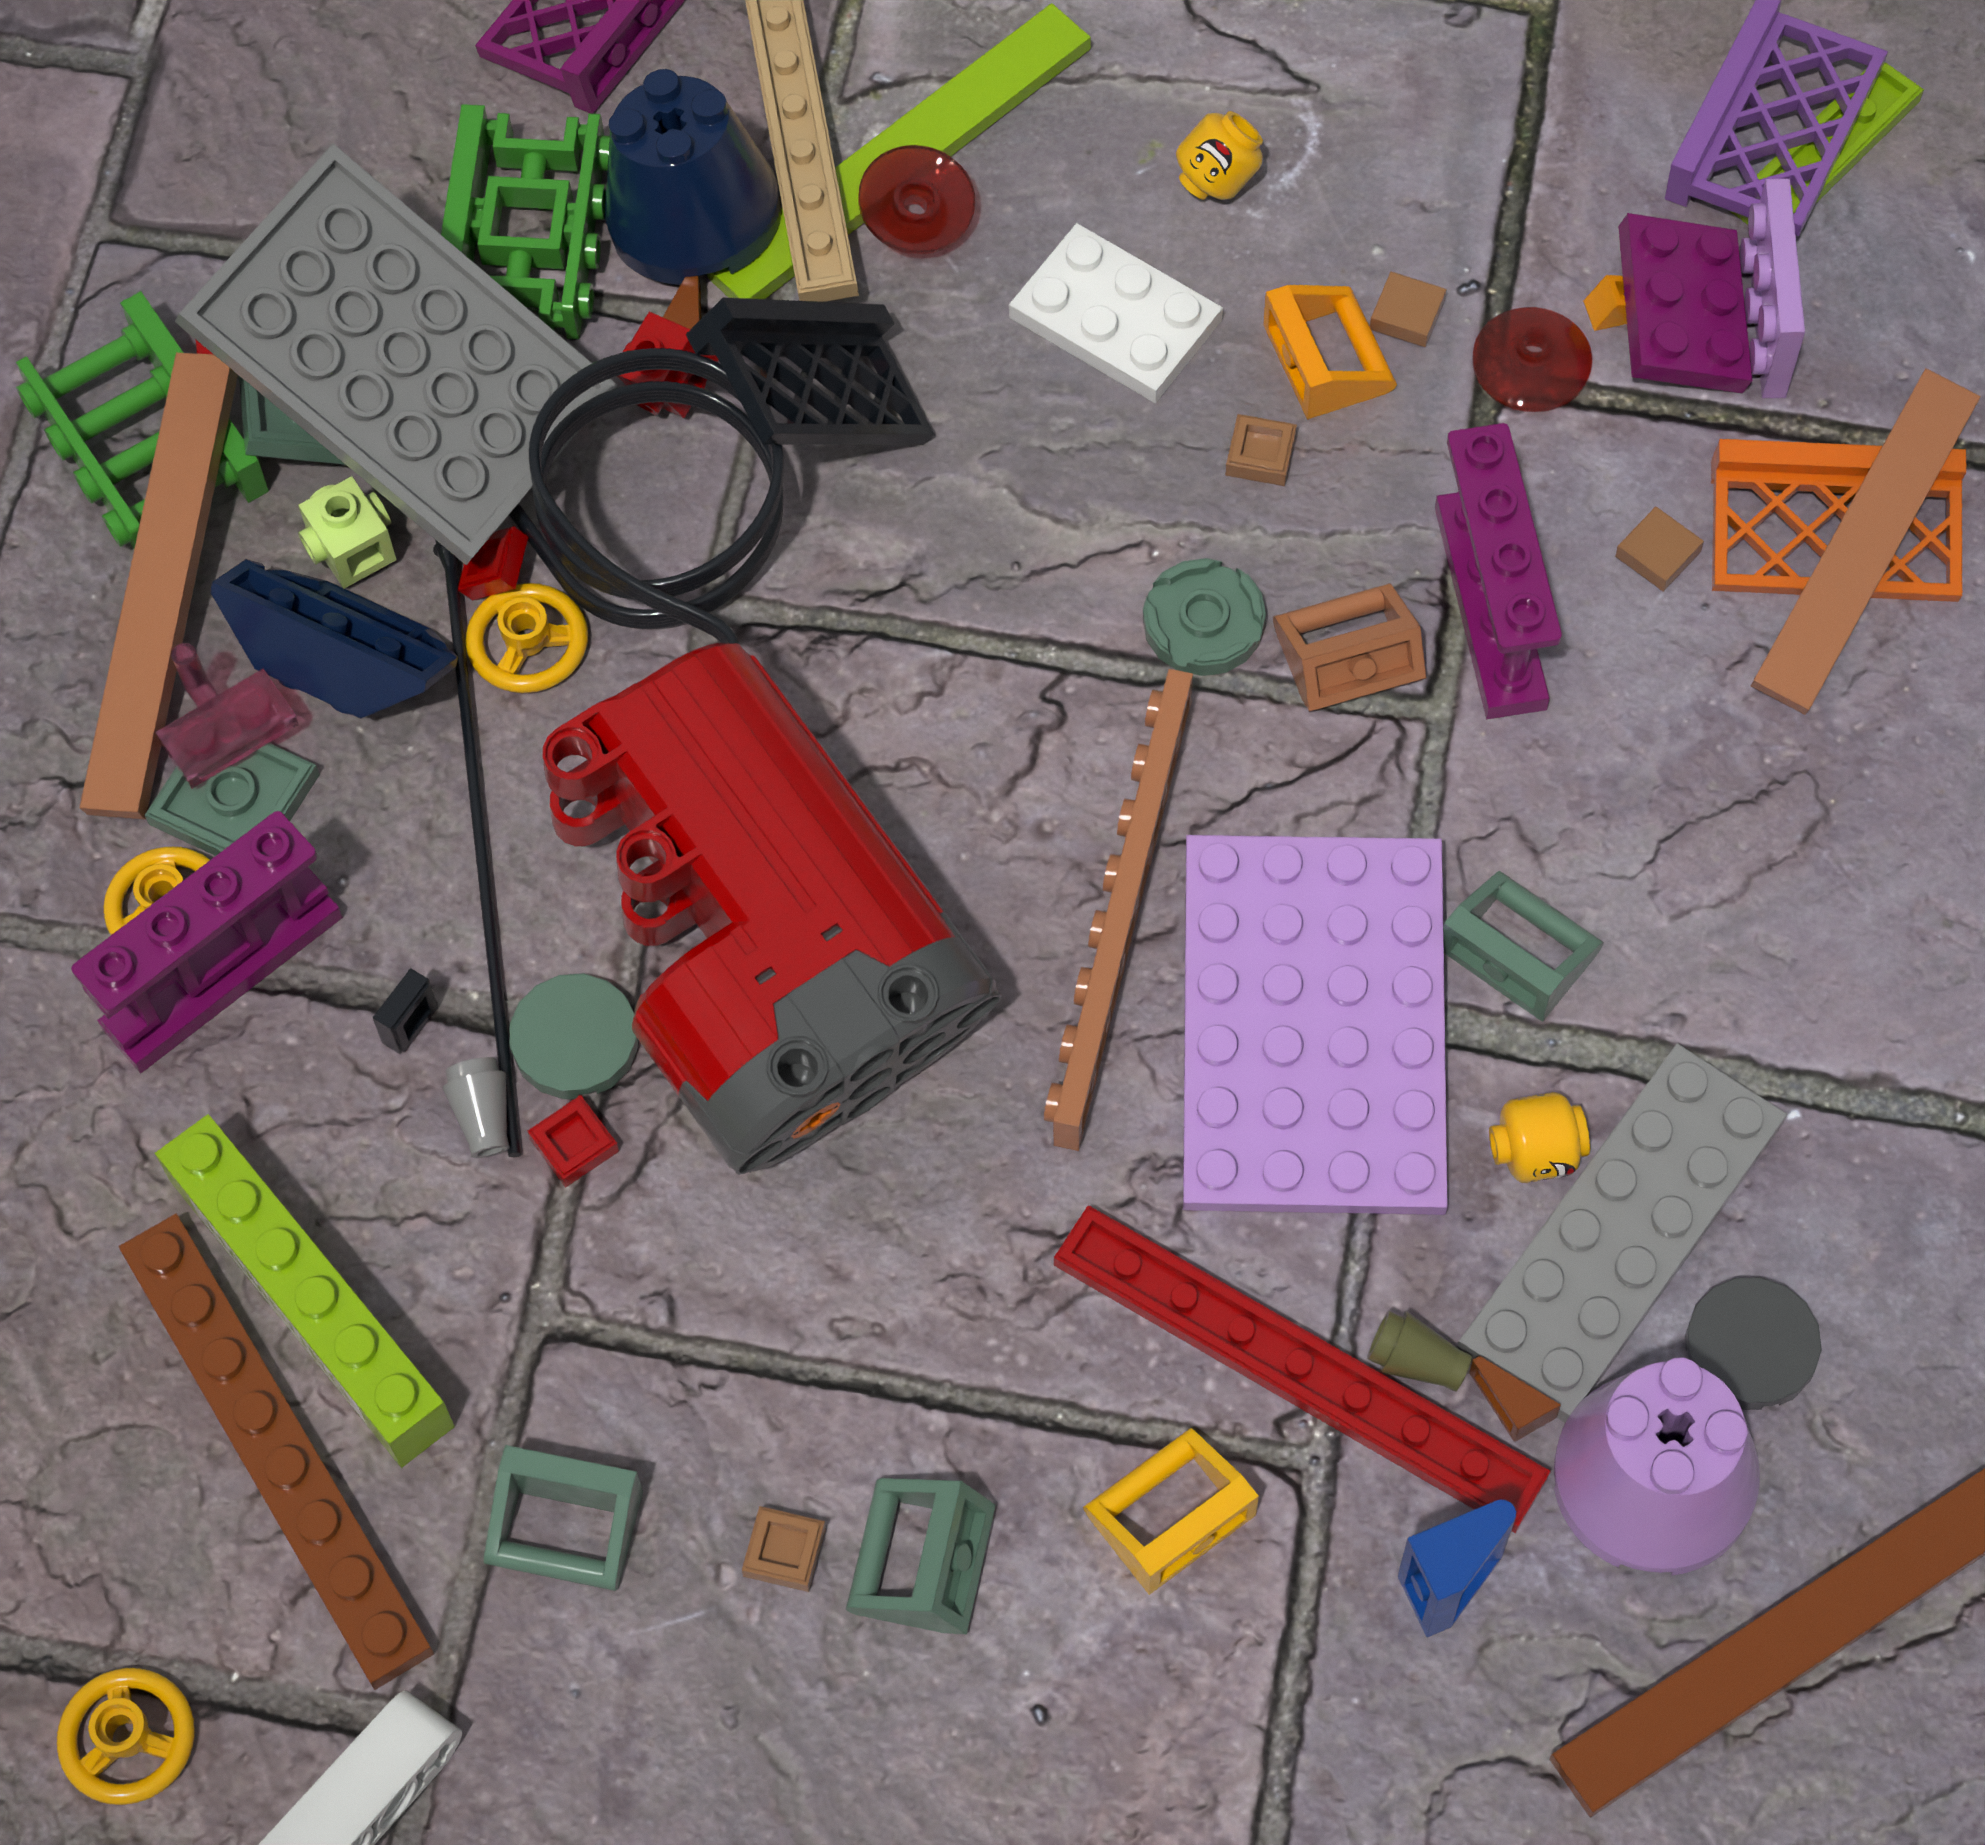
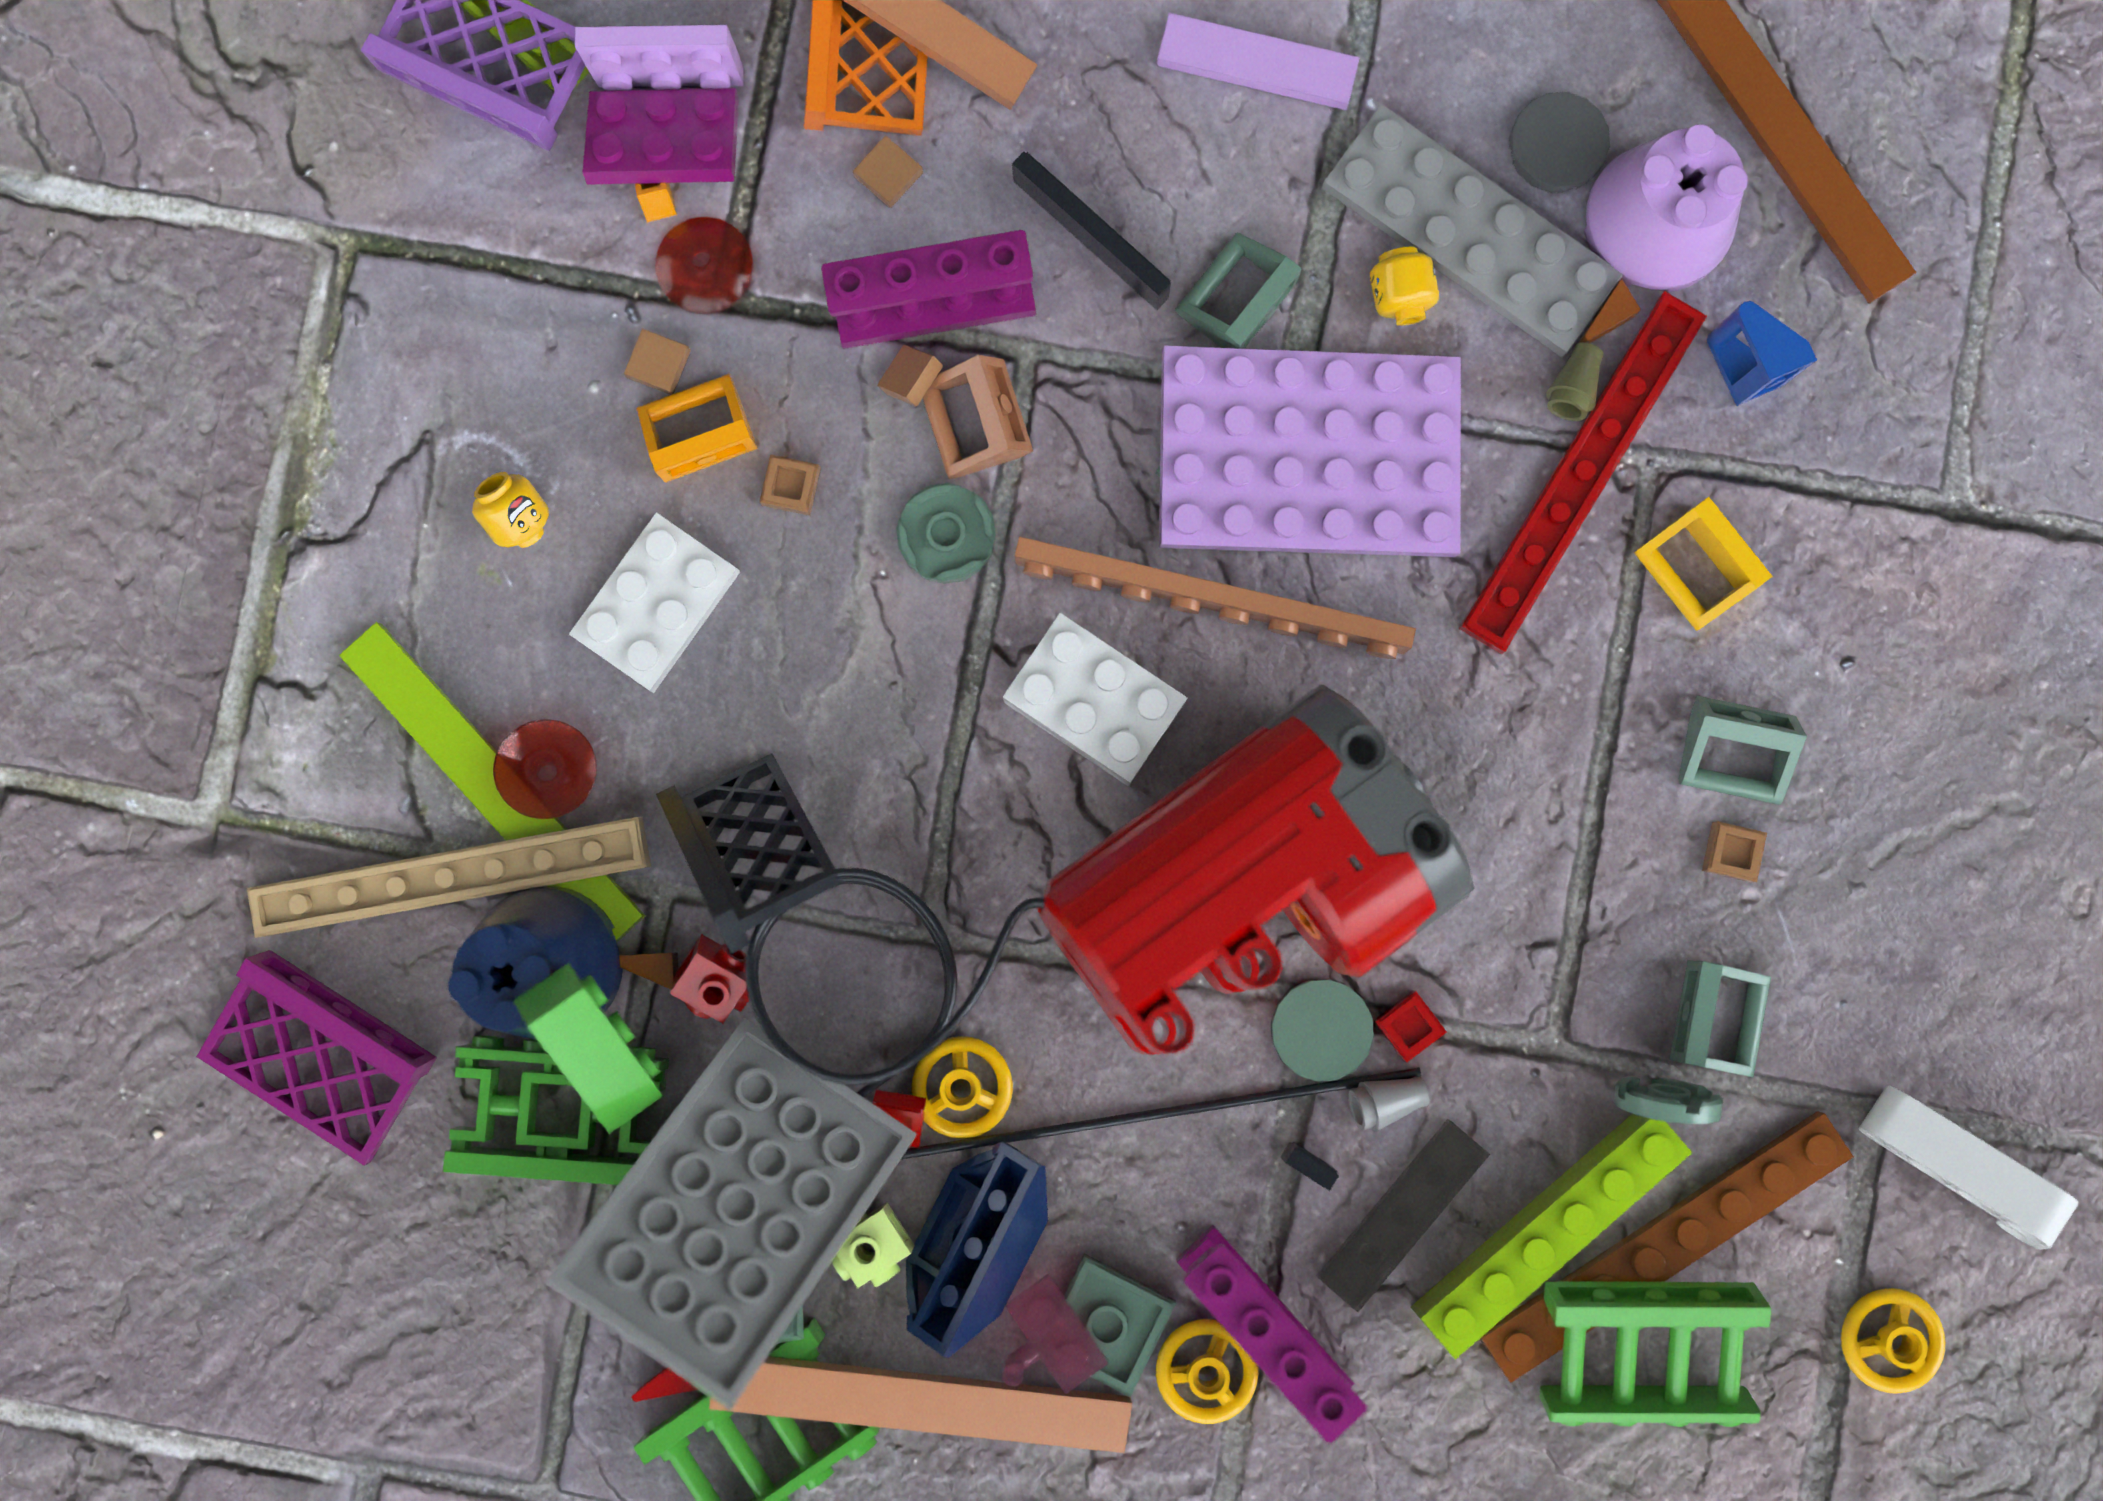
camera: 85 degrees left, 20 degrees up
none -> brick [514,963,663,1134]
none -> medium nougat tile [877,344,943,407]
none -> white brick [1003,613,1187,787]
none -> black tile [1012,151,1171,310]
none -> lavender tile [1157,13,1360,110]
none -> clear smoke tile [1316,1119,1490,1313]
none -> bright green fence [1539,1281,1771,1427]
none -> sand green tile [1614,1077,1723,1124]

